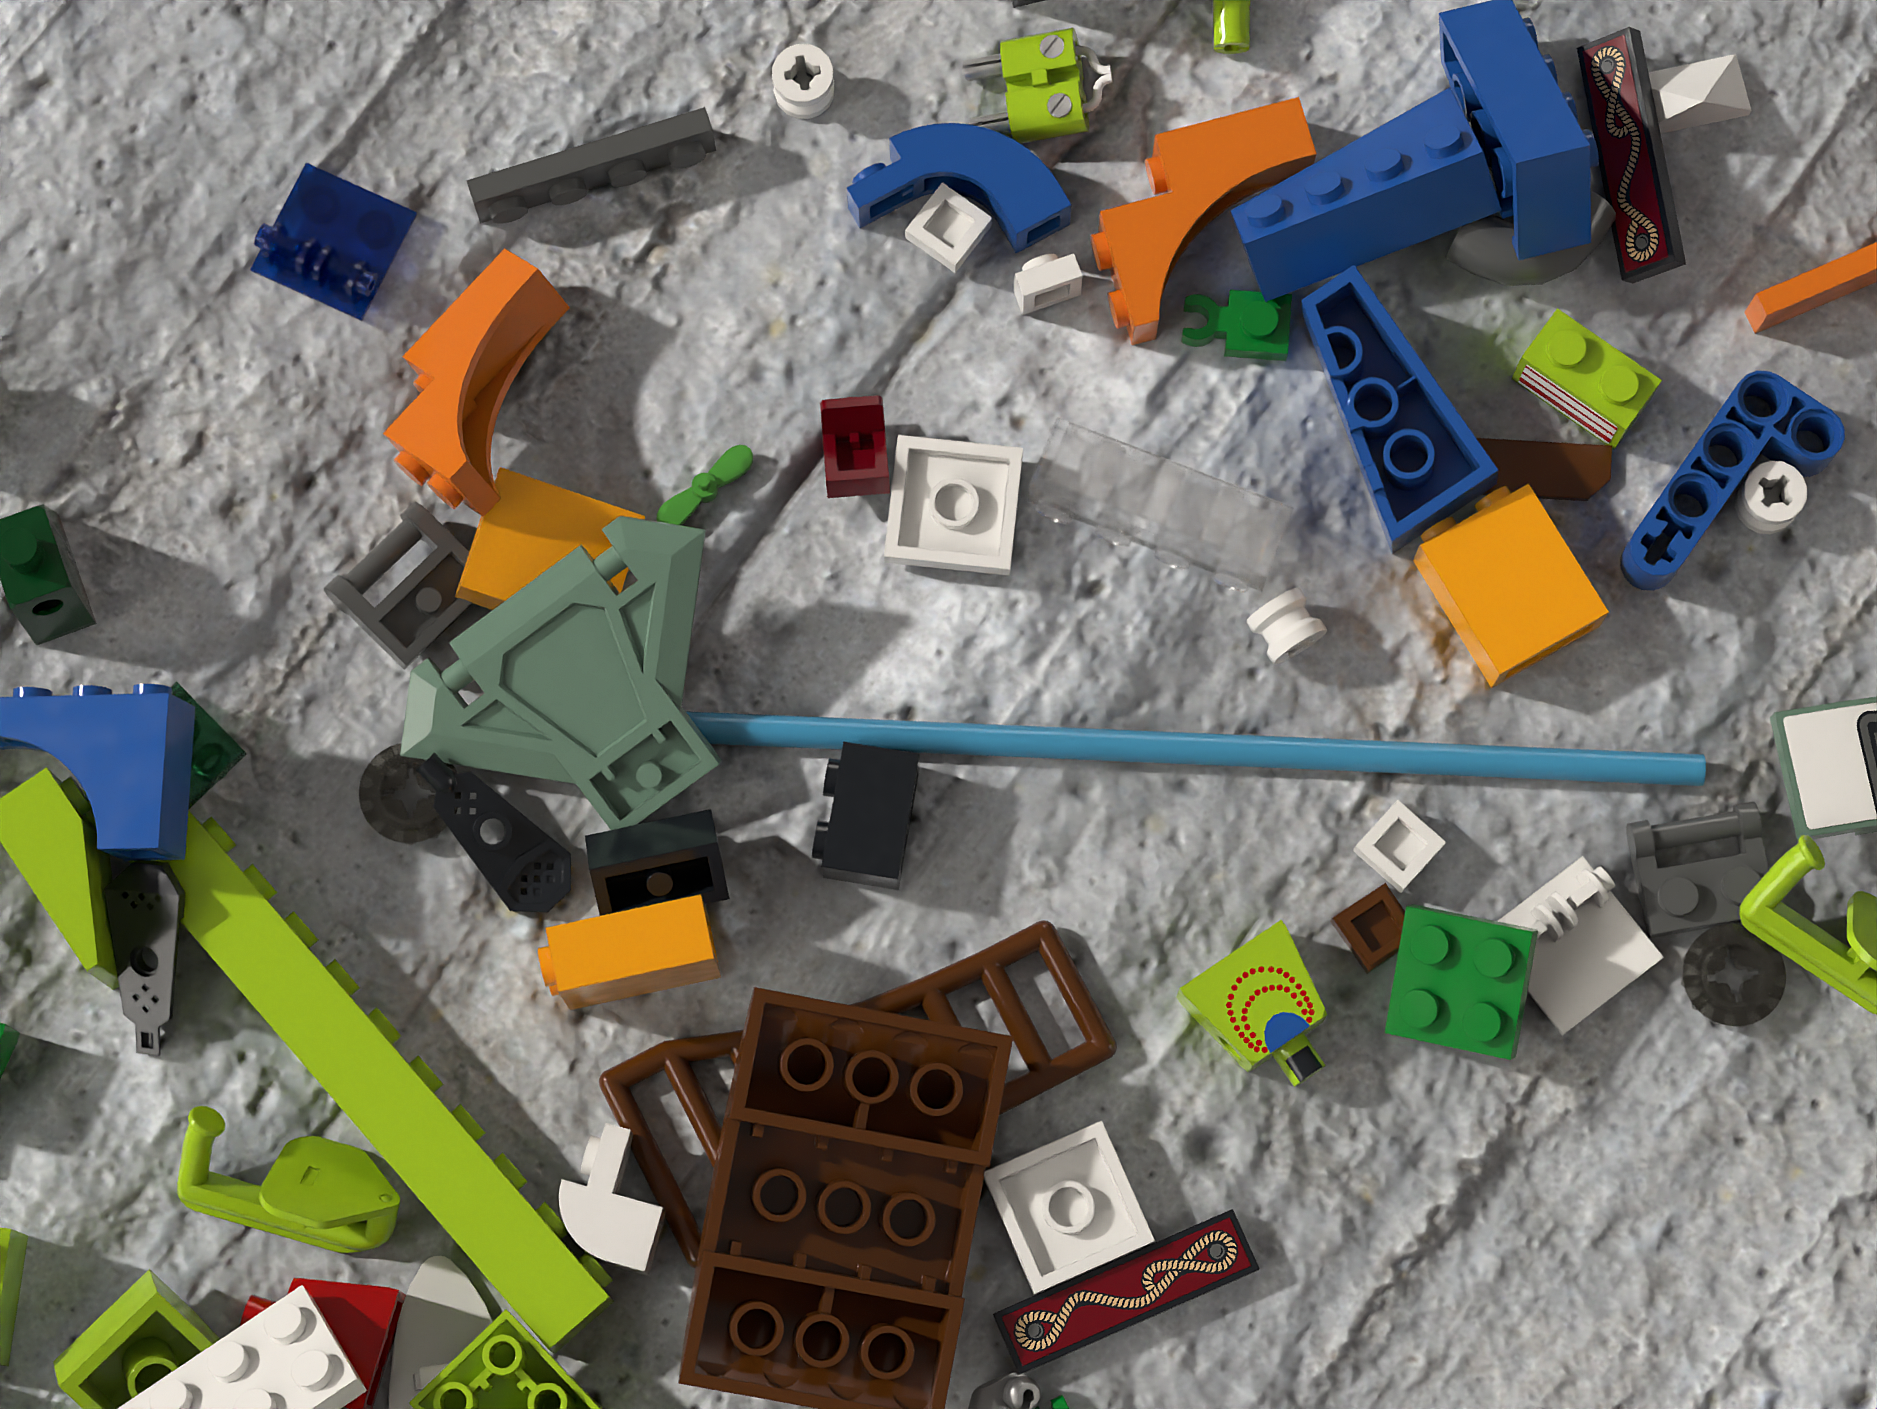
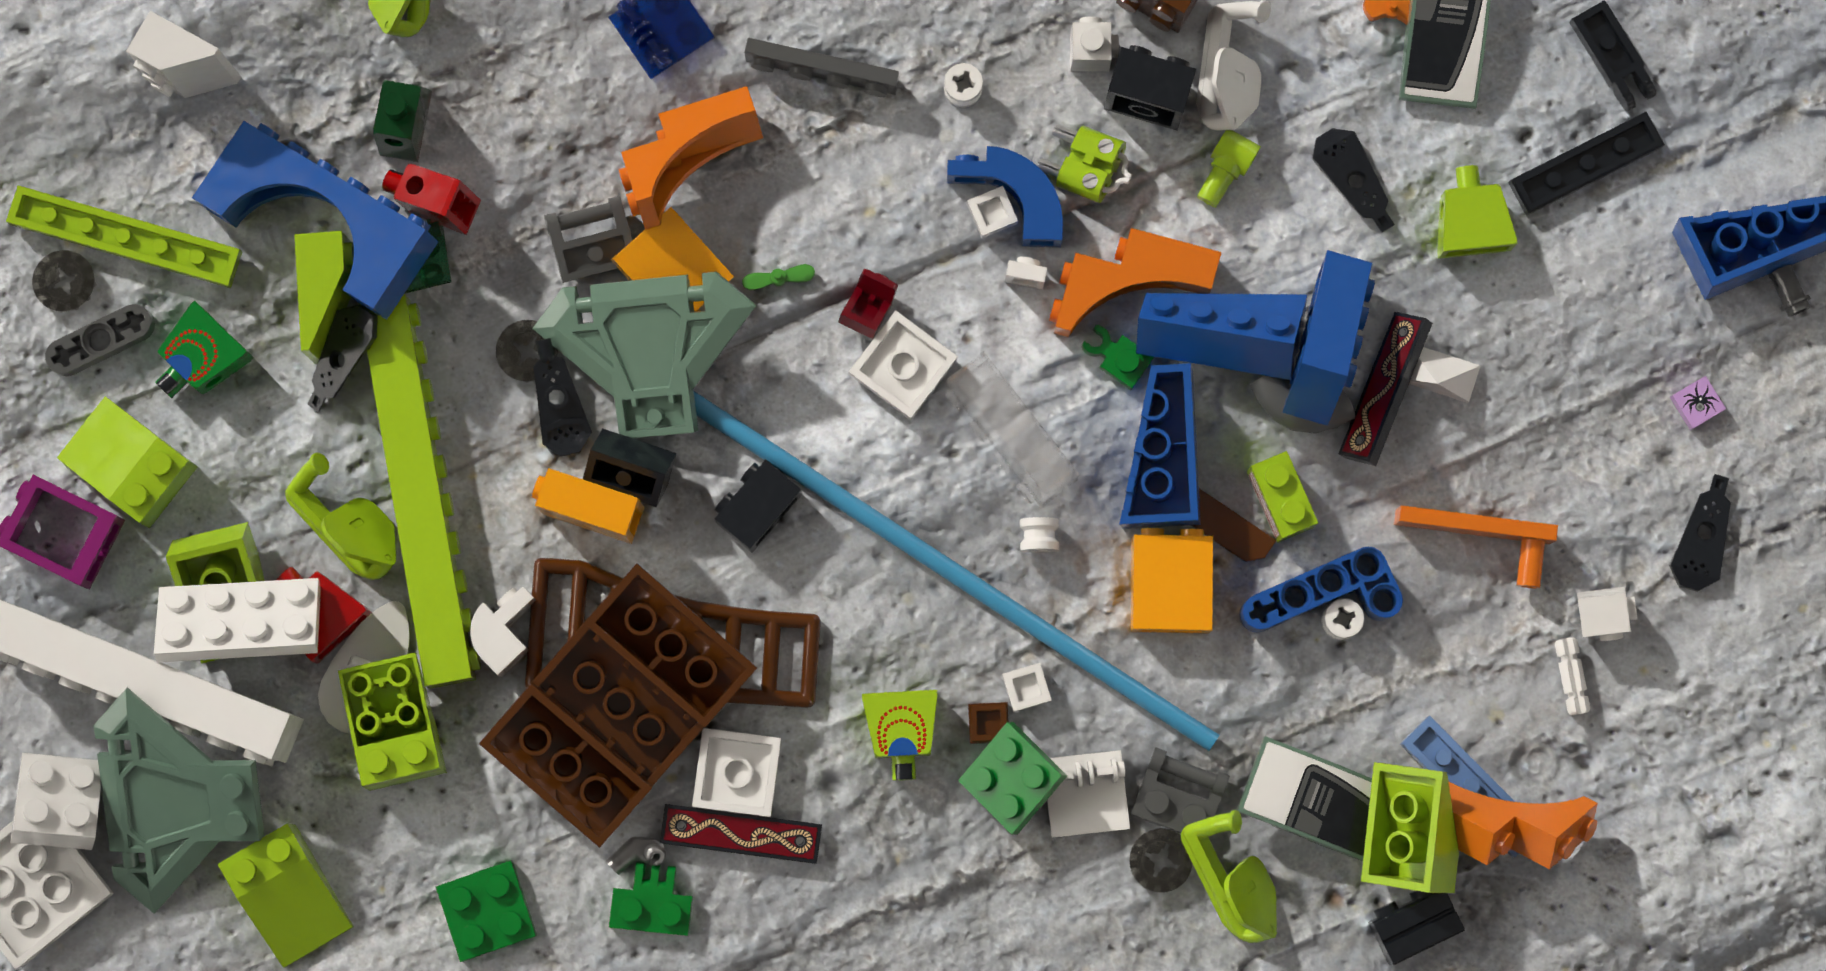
camera: 30 degrees right, 5 degrees up
none -> red torso [382,164,481,235]

